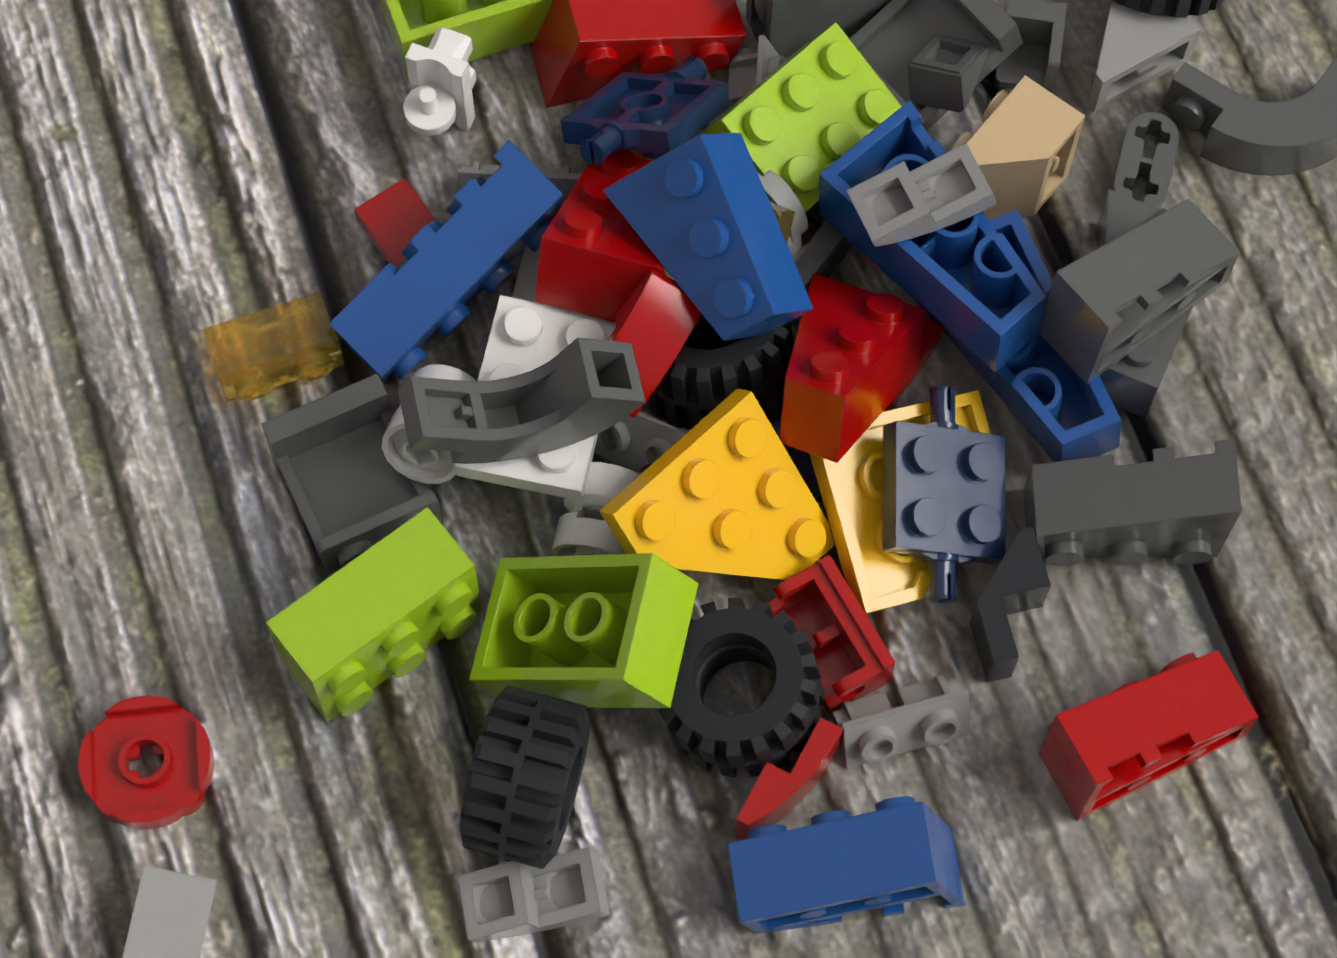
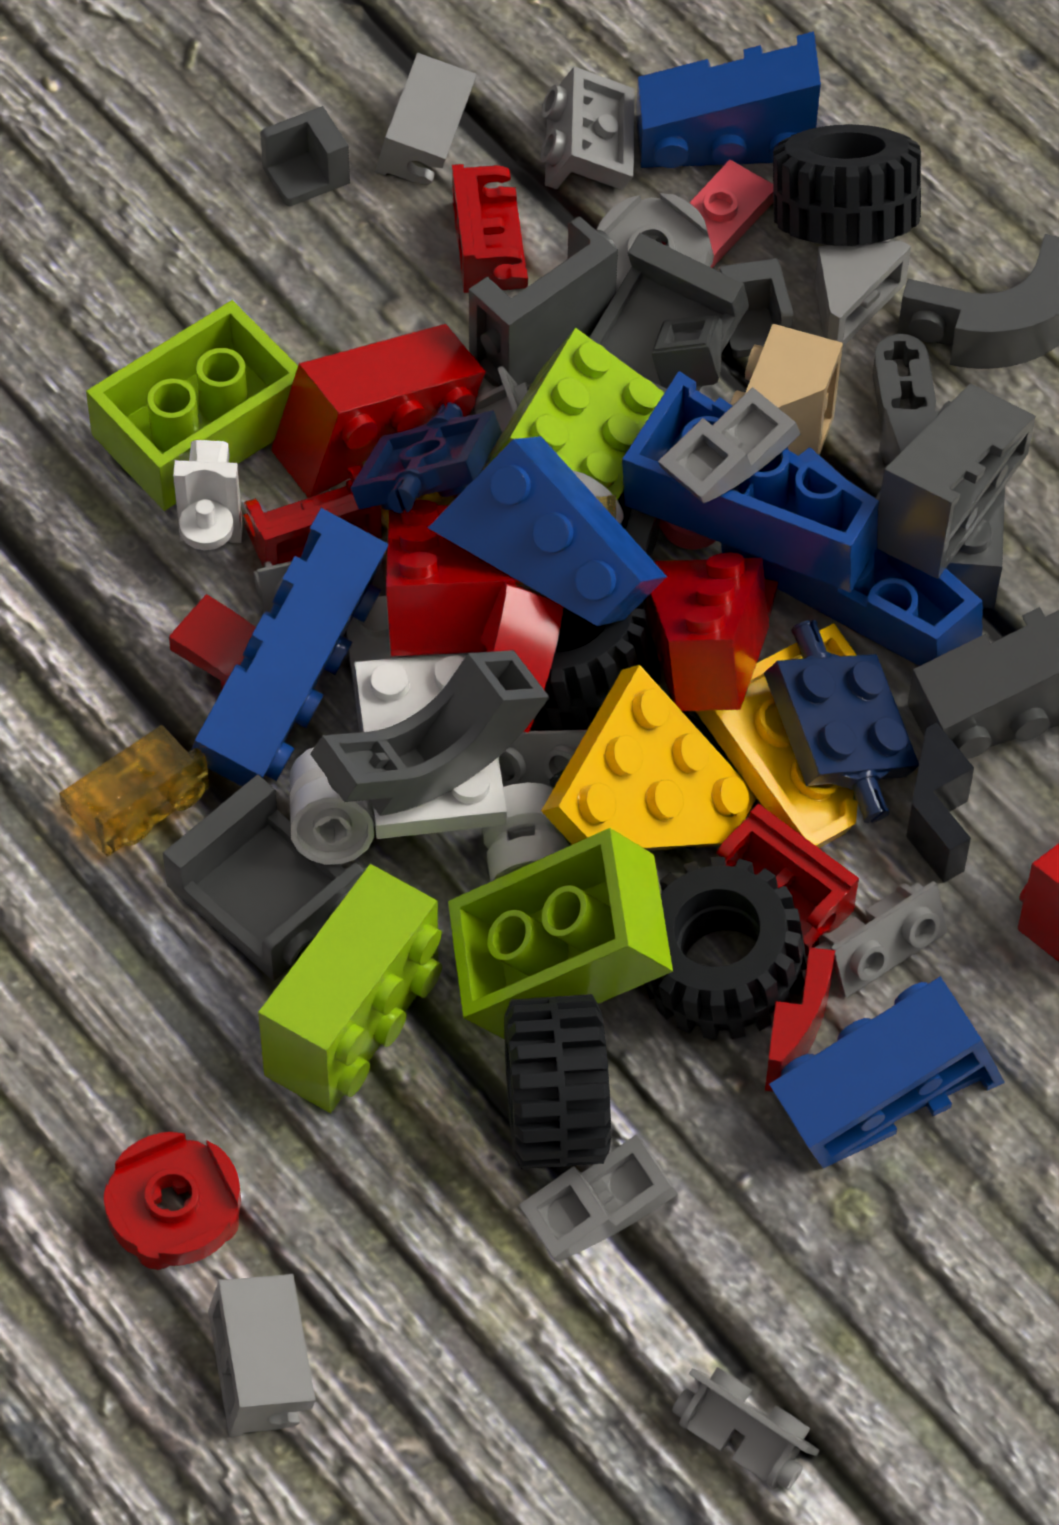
camera: 20 degrees left, 10 degrees down
none -> red hinge [243,465,382,568]

